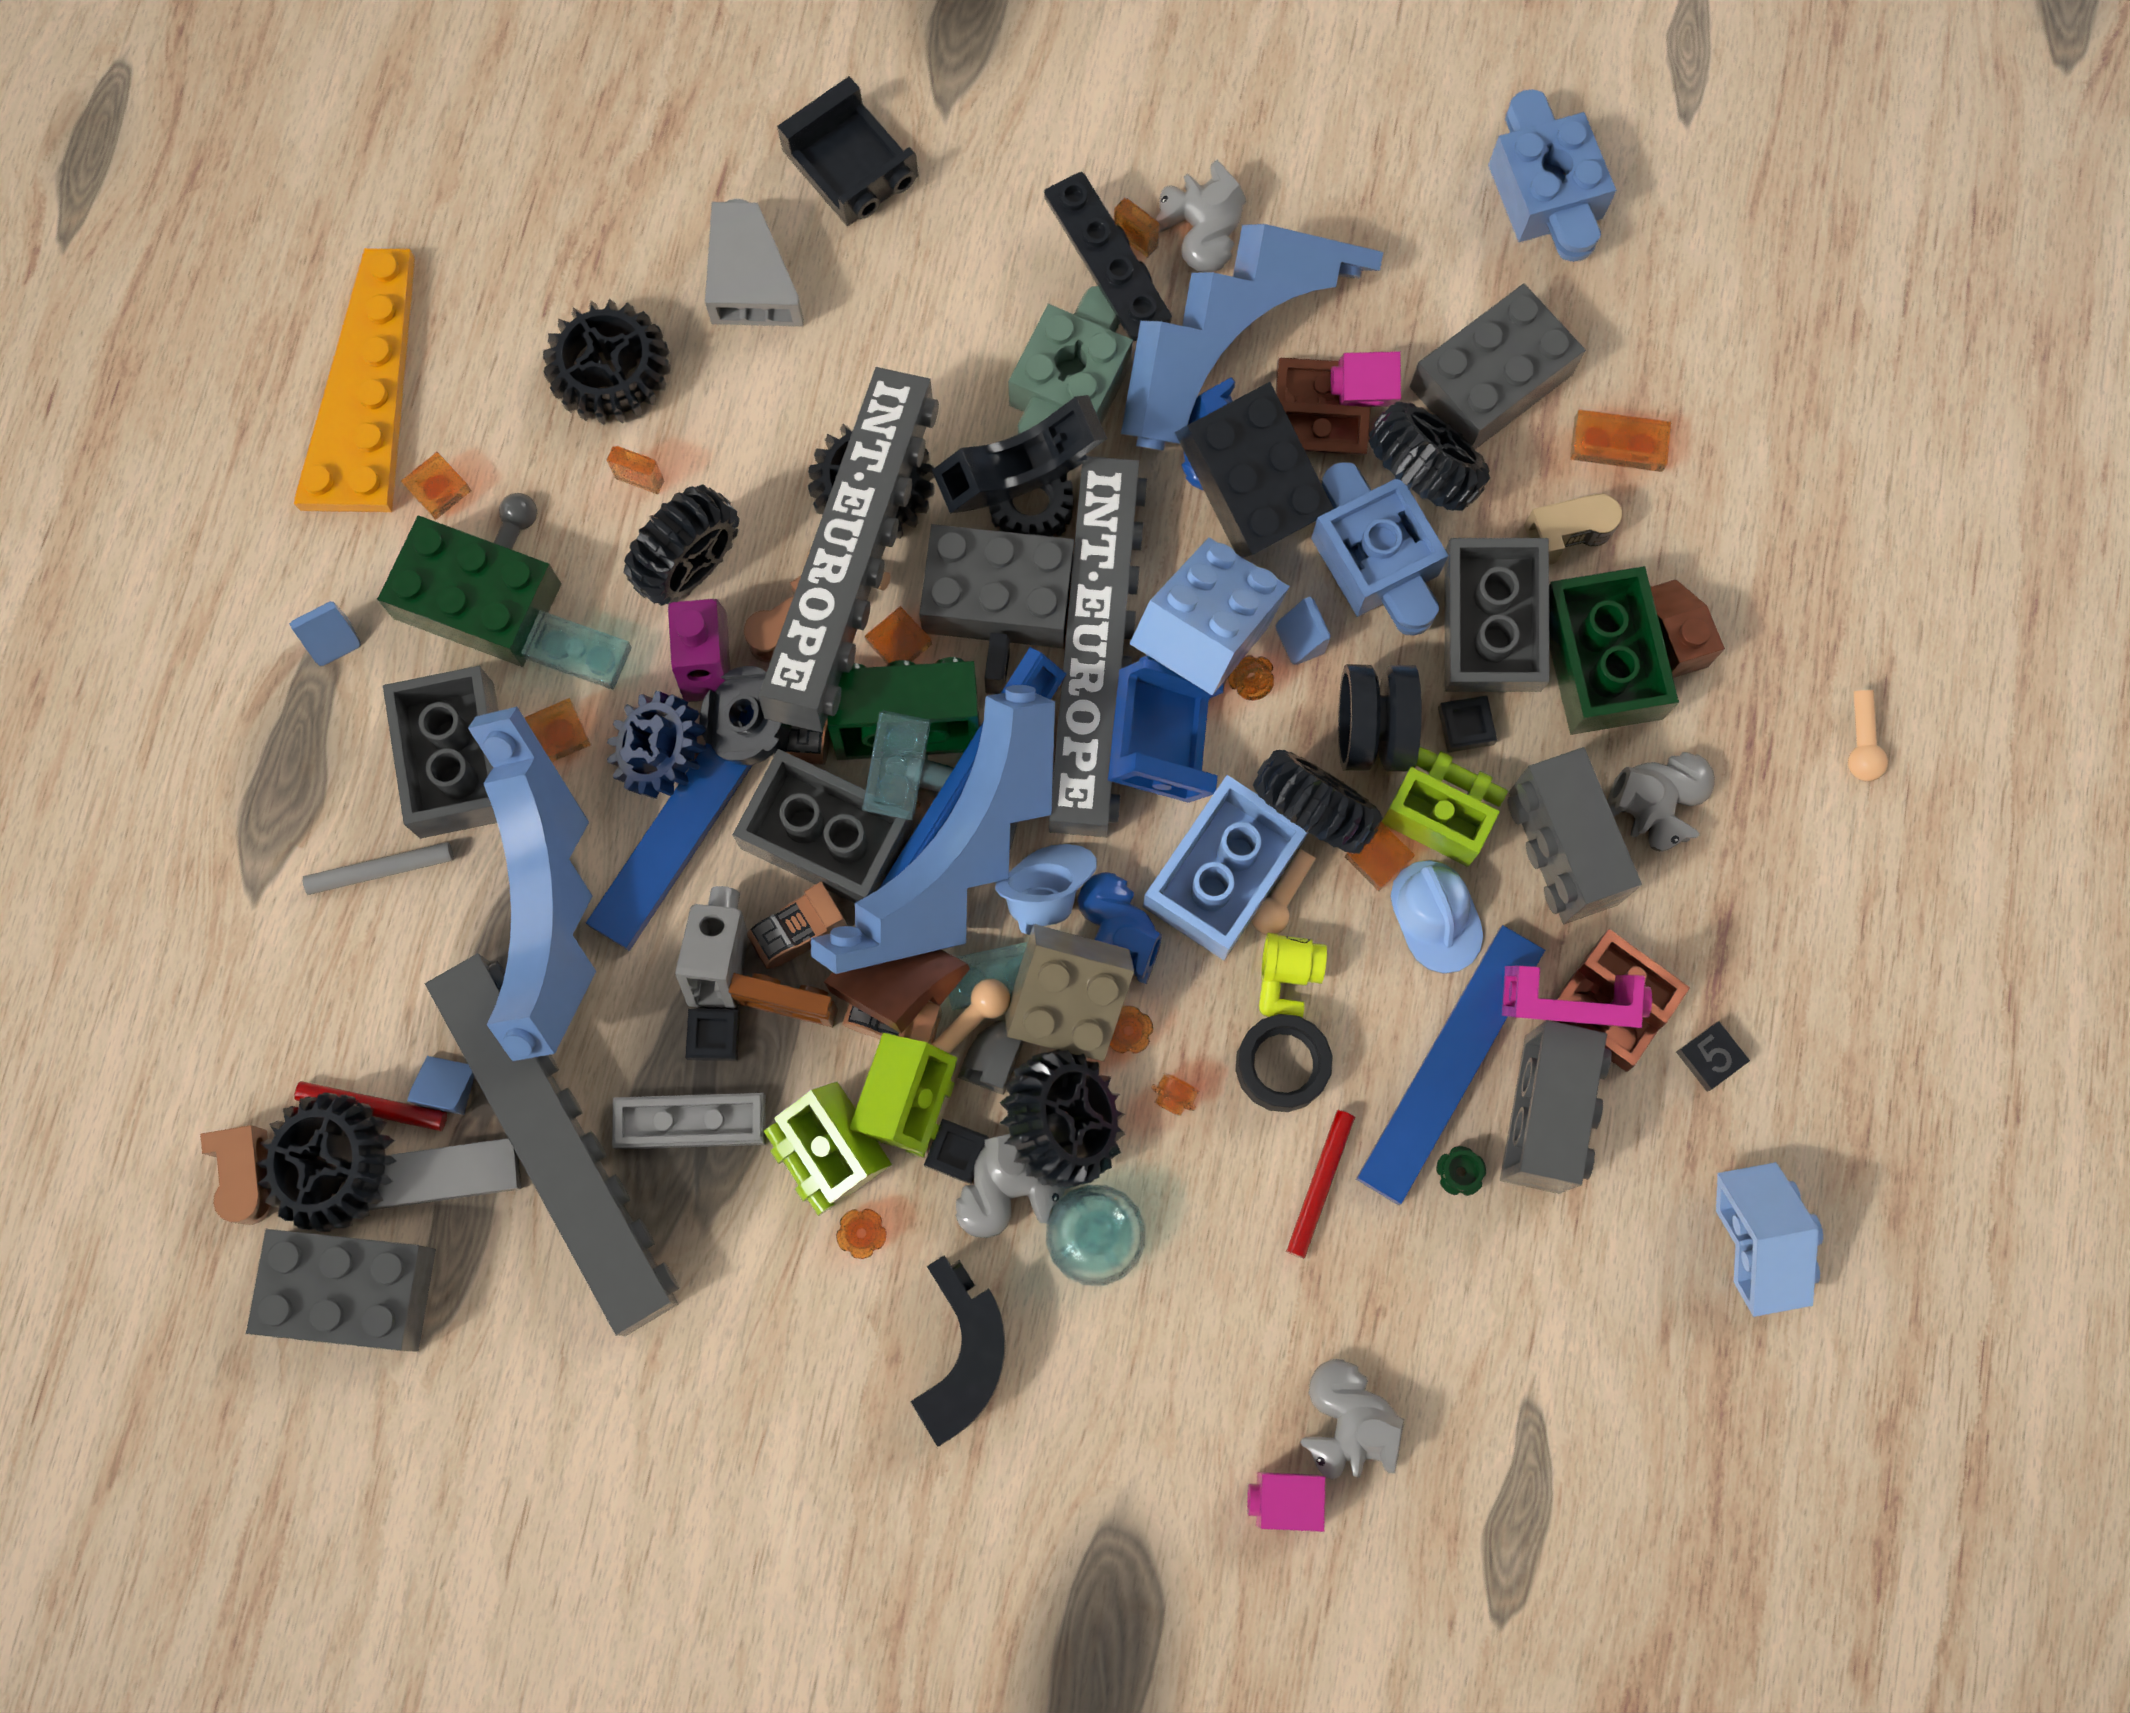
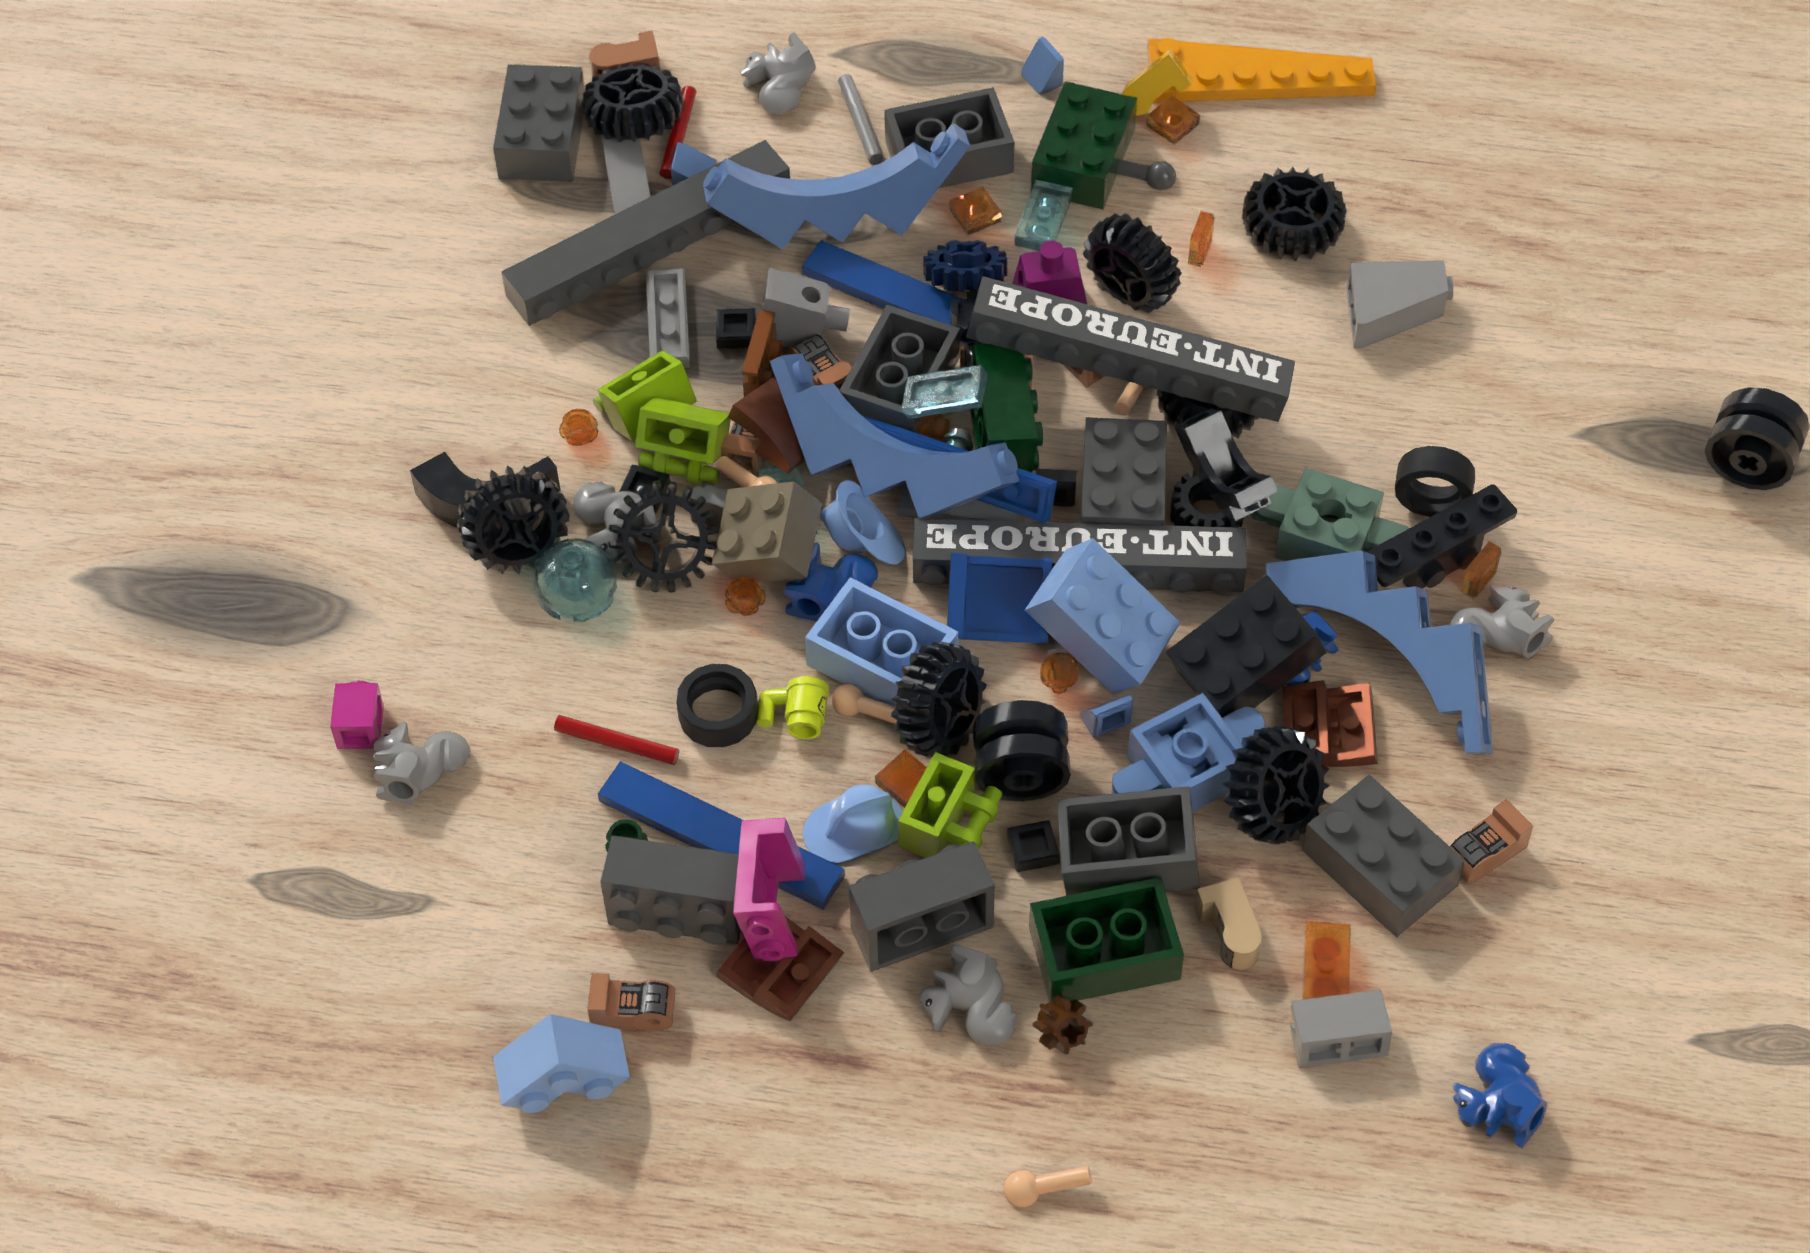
camera: 90 degrees right, 20 degrees down
black panel [777,76,918,227] -> none
clear orange tile [865,606,932,664] -> none
clear orange plate [1151,1073,1199,1116] -> none
dark pink brick [1331,352,1401,407] -> none
medium blue brick [1488,89,1616,262] -> none
copper slope [1651,579,1725,678] -> none
black tile [1676,1021,1750,1092] -> none
none -> black gear [457,465,570,574]
none -> nougat leg [587,973,676,1032]
none -> light grey animal [741,32,816,115]
none -> reddish brown gear [1032,994,1093,1055]
none -> yellow leg [1122,49,1193,116]
none -> light grey hinge [1290,990,1392,1068]
none -> black tyre [1395,446,1475,517]
none -> nougat leg [1450,799,1533,883]
none -> blue animal [1453,1043,1547,1148]

